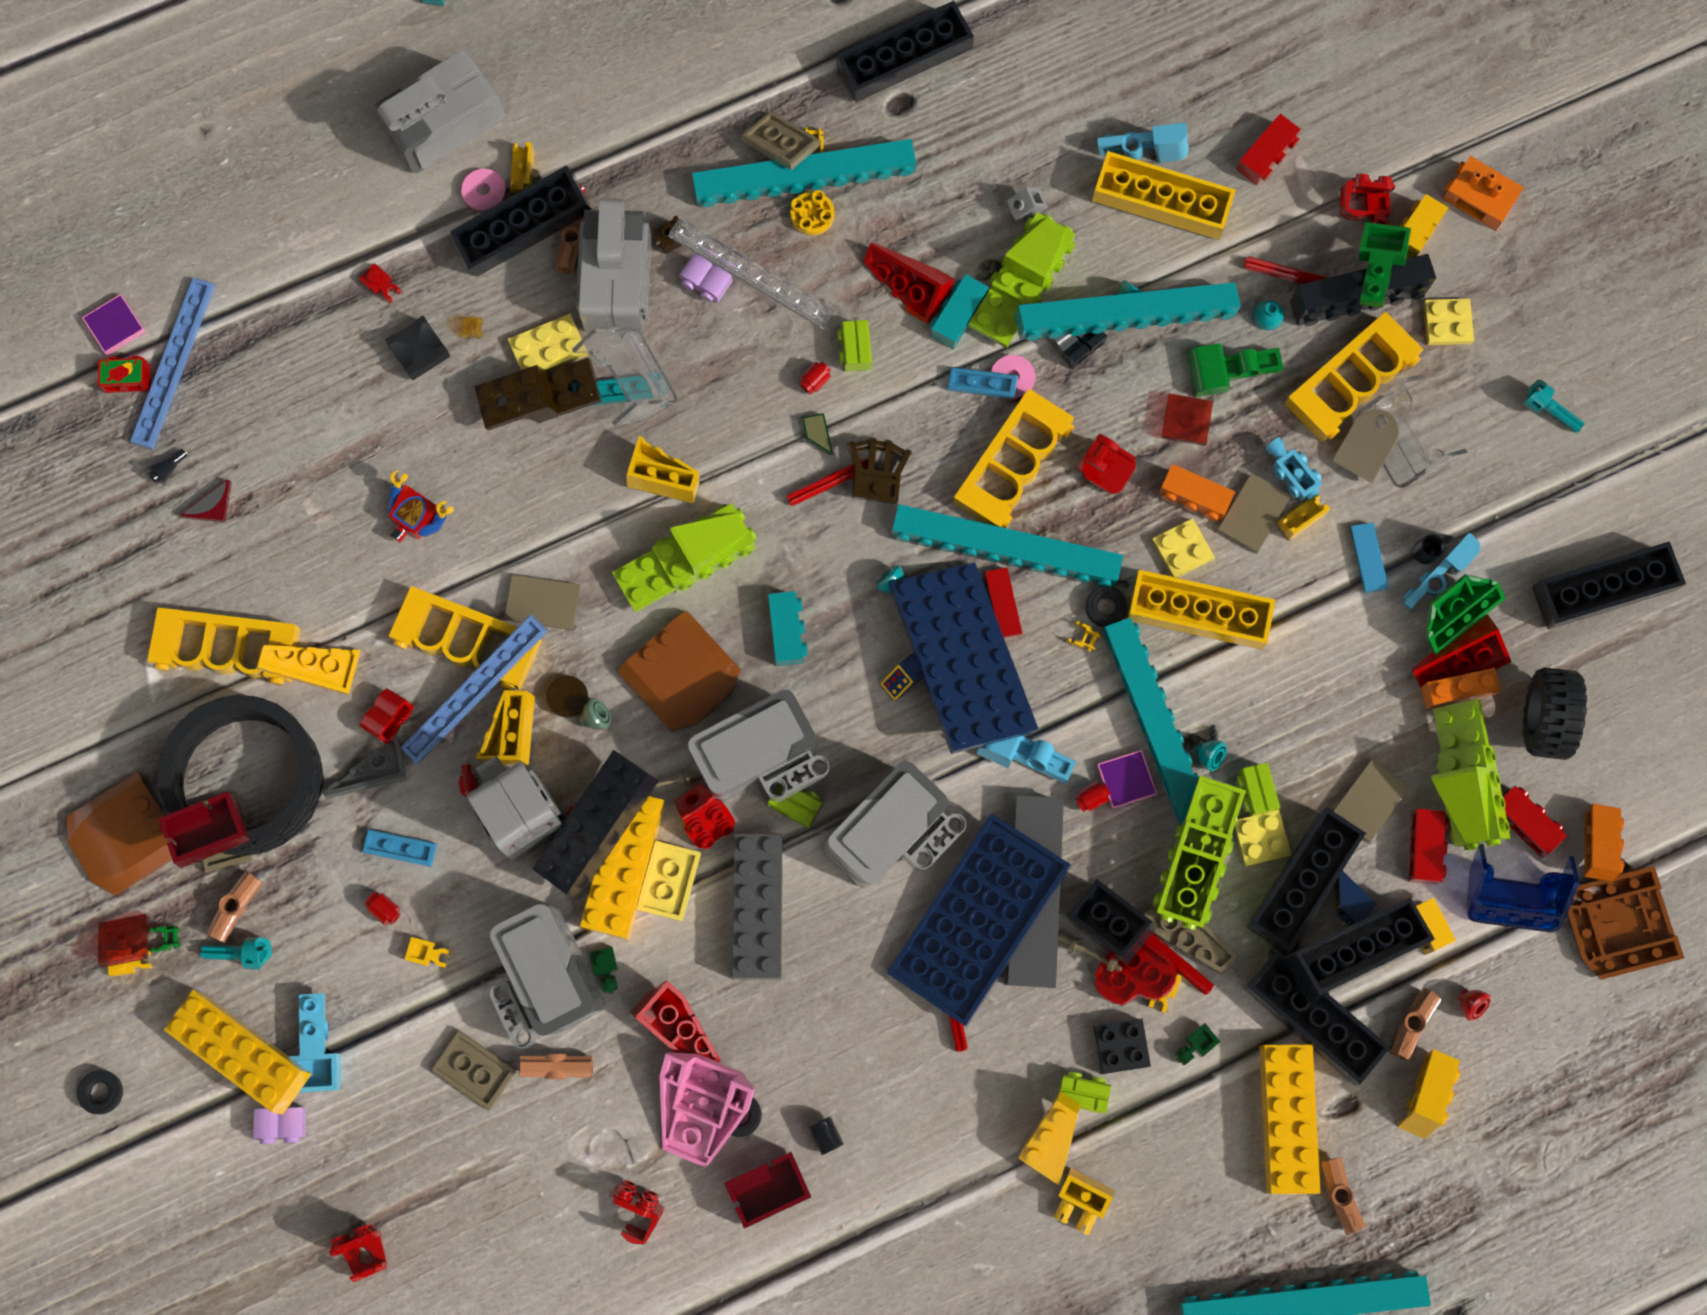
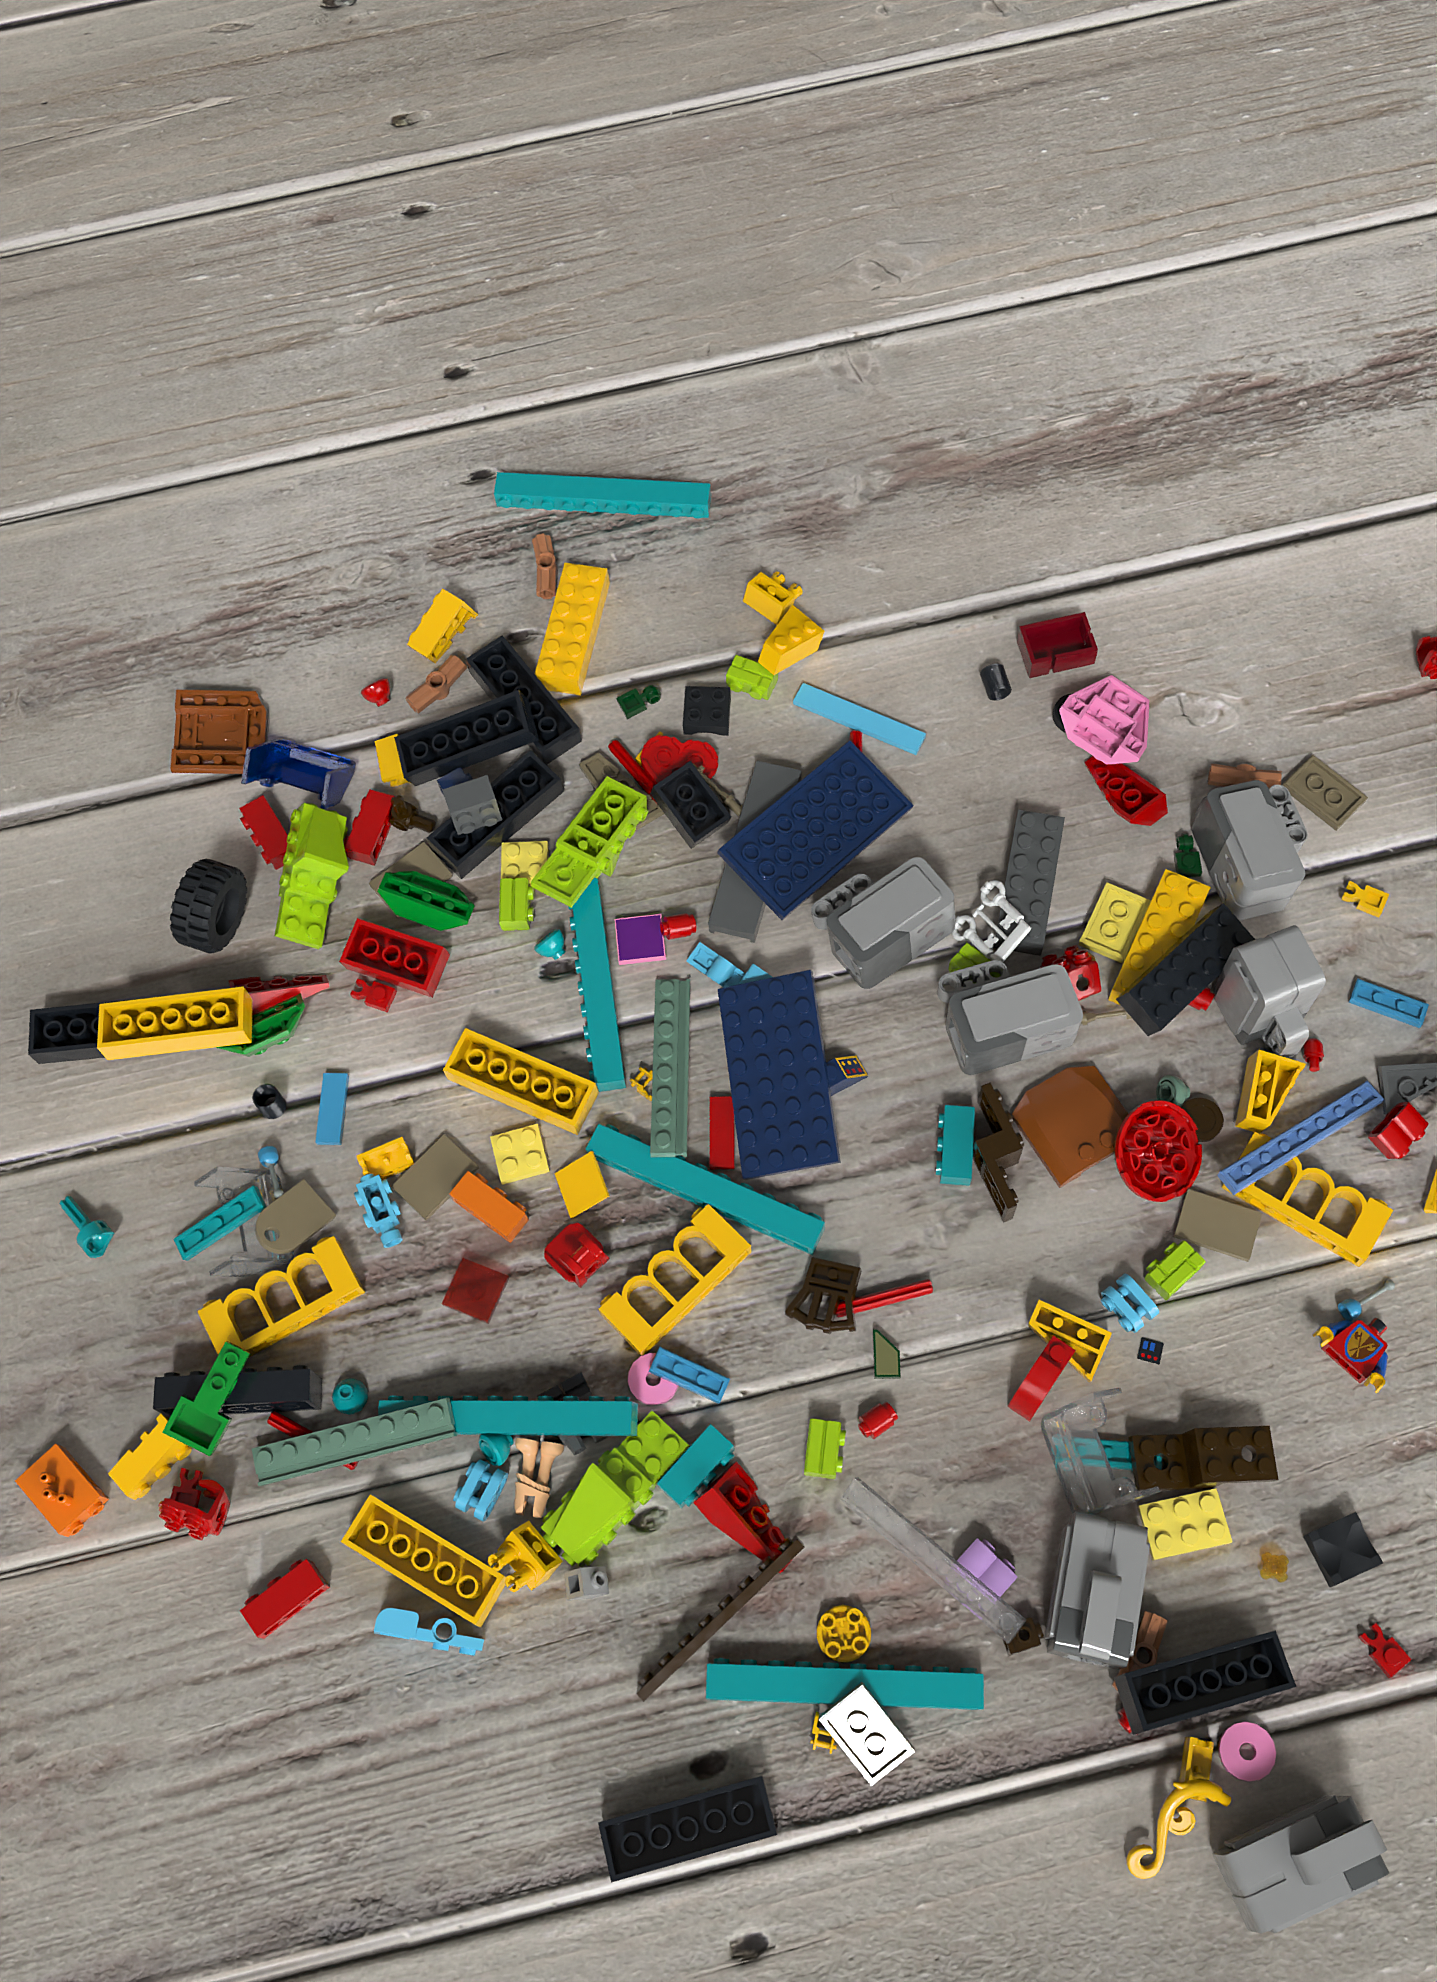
camera: 160 degrees left, 10 degrees down
red brick [364,891,401,926] -> none
red piece [610,1180,665,1245] -> none
lime wedge [612,503,757,613] -> none
teal brick [876,565,905,594] -> none
black tyre [1085,586,1127,627] -> none
green plate [1187,343,1284,397] -> none
medium azure plate [1402,533,1480,610] -> none
orange brick [1420,668,1501,710] -> none
light yellow plate [1423,299,1474,345] -> none
orange brick [1584,803,1624,882] -> none
none -> yellow brick [97,986,252,1060]
none -> teal tile [173,1186,267,1261]
none -> sand green plate [252,1398,457,1486]
none -> hinge [258,1146,284,1199]
none -> red brick [339,918,450,998]
none -> red plate [350,979,397,1013]
none -> green wedge [377,871,475,931]
none -> dark brown axle [389,795,436,833]
none -> dark grey brick [442,775,502,835]
none -> medium azure brick [453,1459,508,1522]
none -> yellow brick [488,1521,563,1592]
none -> light nougat piece [514,1438,564,1518]
none -> yellow piece [554,1151,610,1218]
none -> dark brown plate [636,1535,805,1702]
none -> sand green plate [650,979,690,1157]
none -> medium azure tile [793,683,926,755]
none -> white piece [952,880,1031,962]
none -> dark brown bracket [973,1082,1024,1223]
none -> red arch [1008,1335,1076,1422]
none -> medium azure brick [1100,1273,1159,1333]
none -> red brick [1115,1101,1202,1202]
none -> yellow plant [1126,1779,1231,1879]
none -> black sticker [1137,1337,1164,1365]
none -> lime brick [1144,1240,1206,1301]
none -> dark azure hinge [1338,1280,1395,1321]

